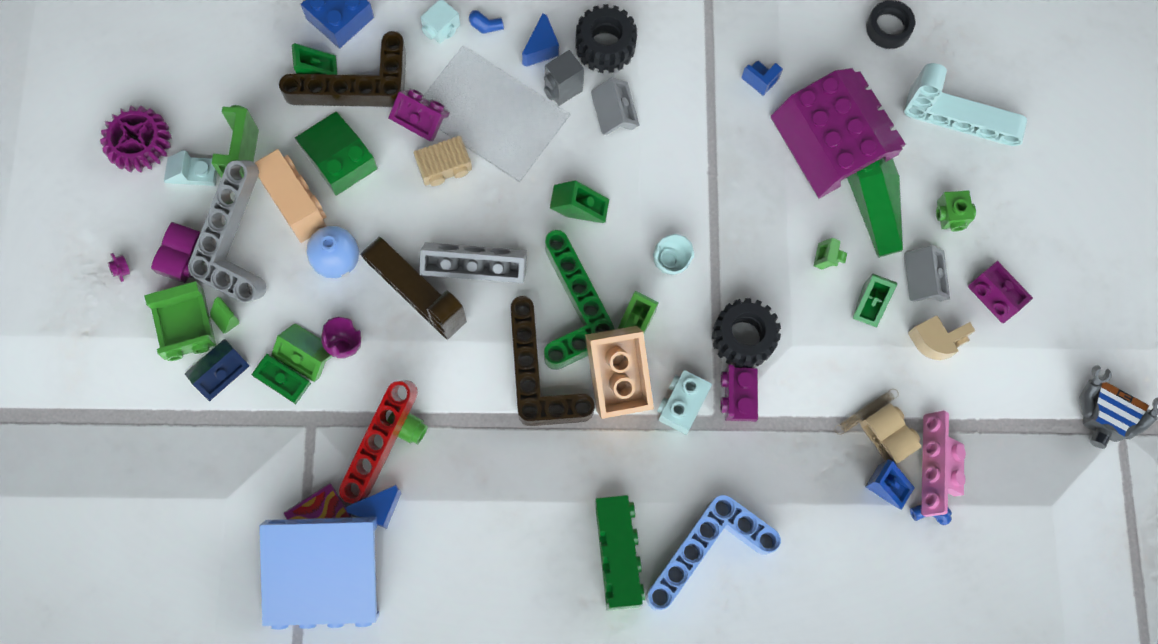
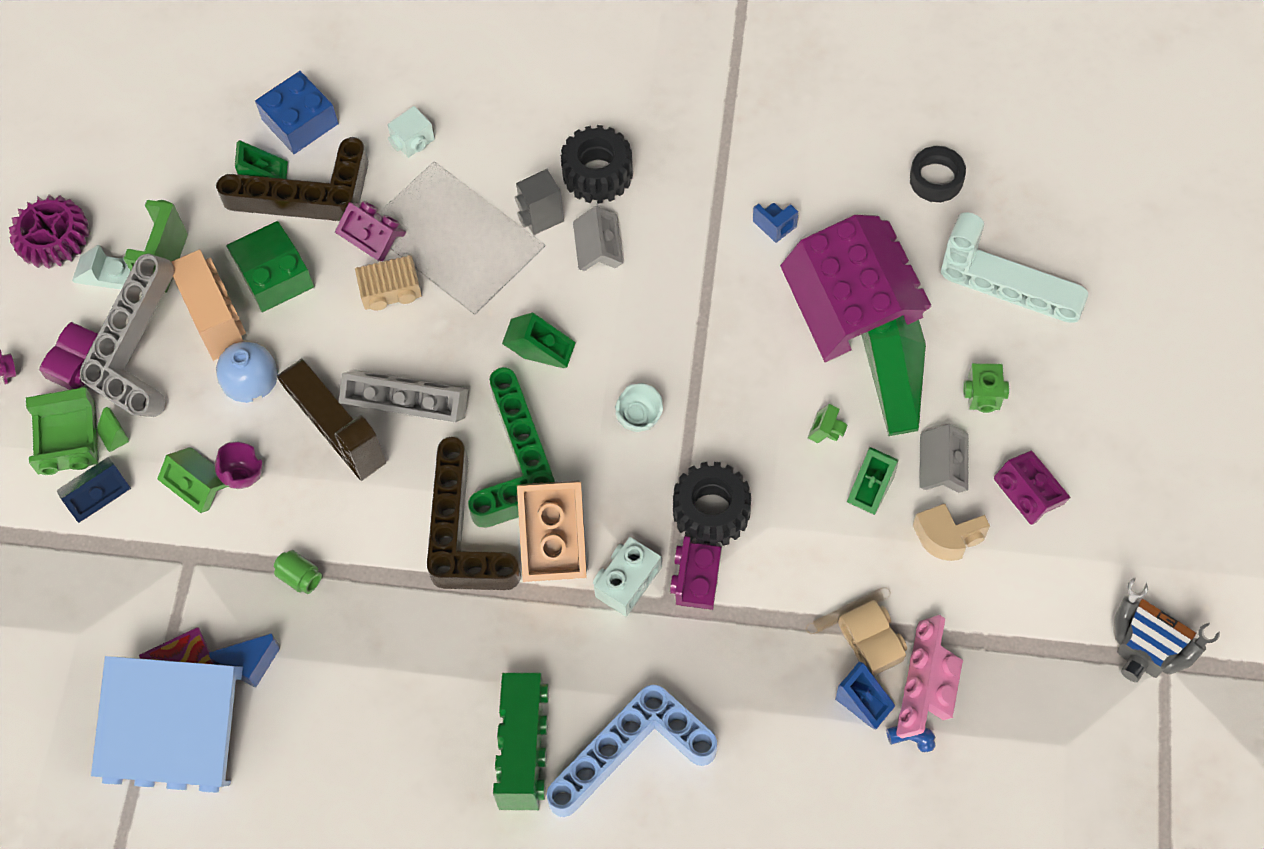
camera: 15 degrees right, 10 degrees down
green plate [251,354,311,405] -> none
red beam [339,380,418,503] -> none
blue arm [469,10,504,34] -> none
blue slope [522,13,559,67] -> none
bright green slope [617,291,659,334] -> none

